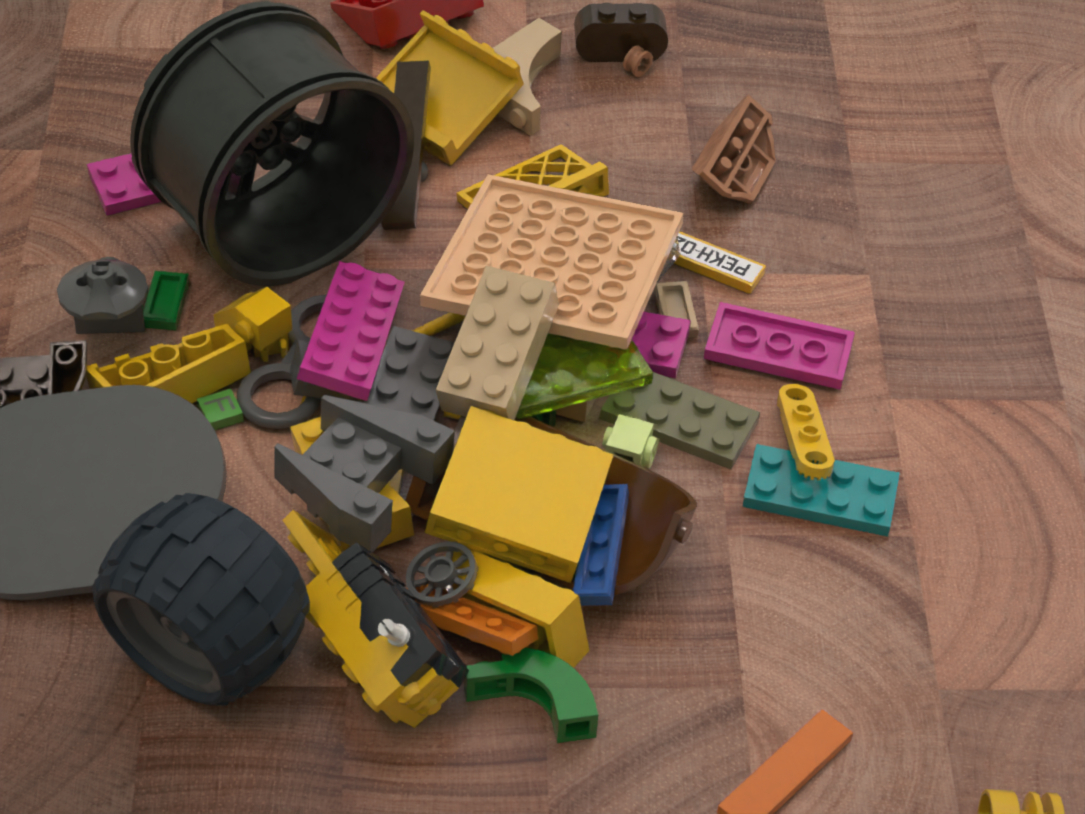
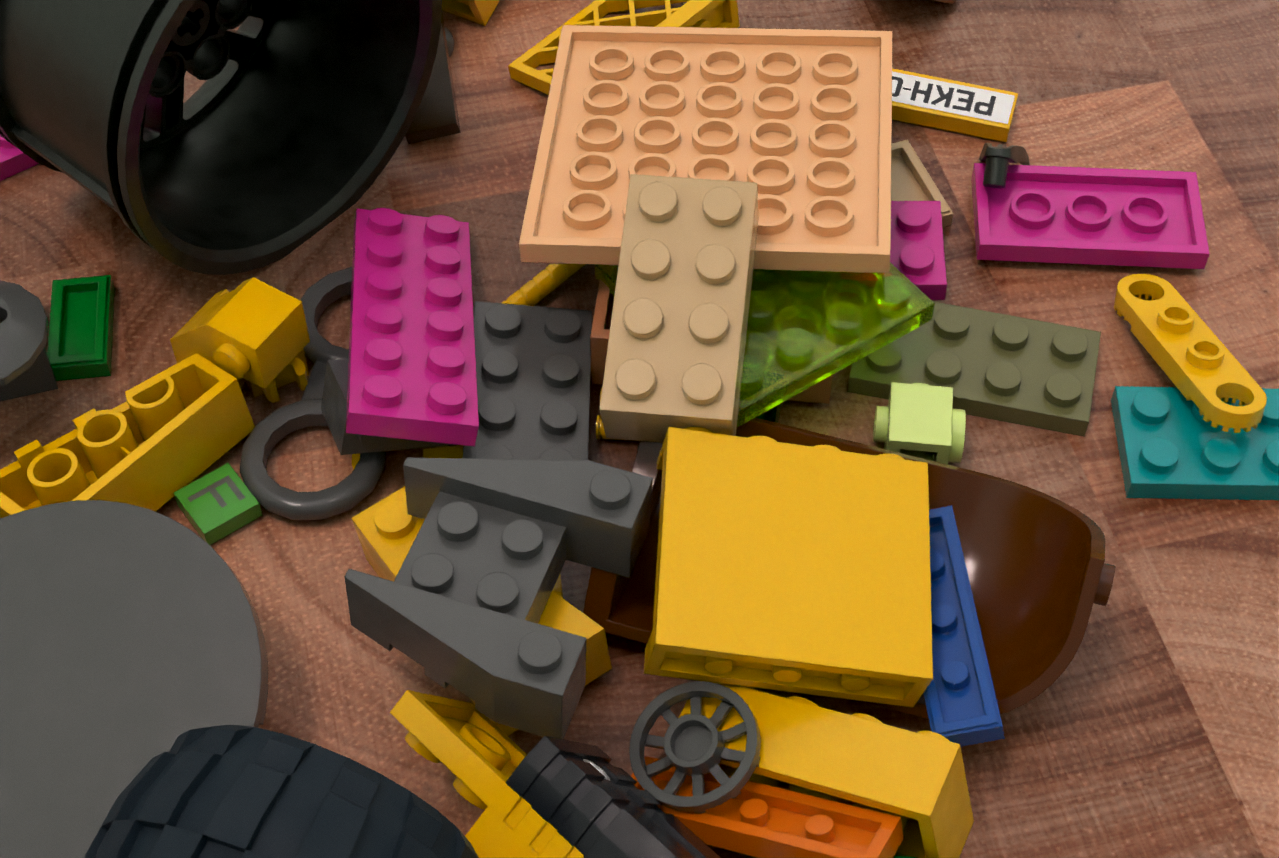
camera: 10 degrees left, 5 degrees up
none -> pearl dark grey piece [978,143,1030,188]

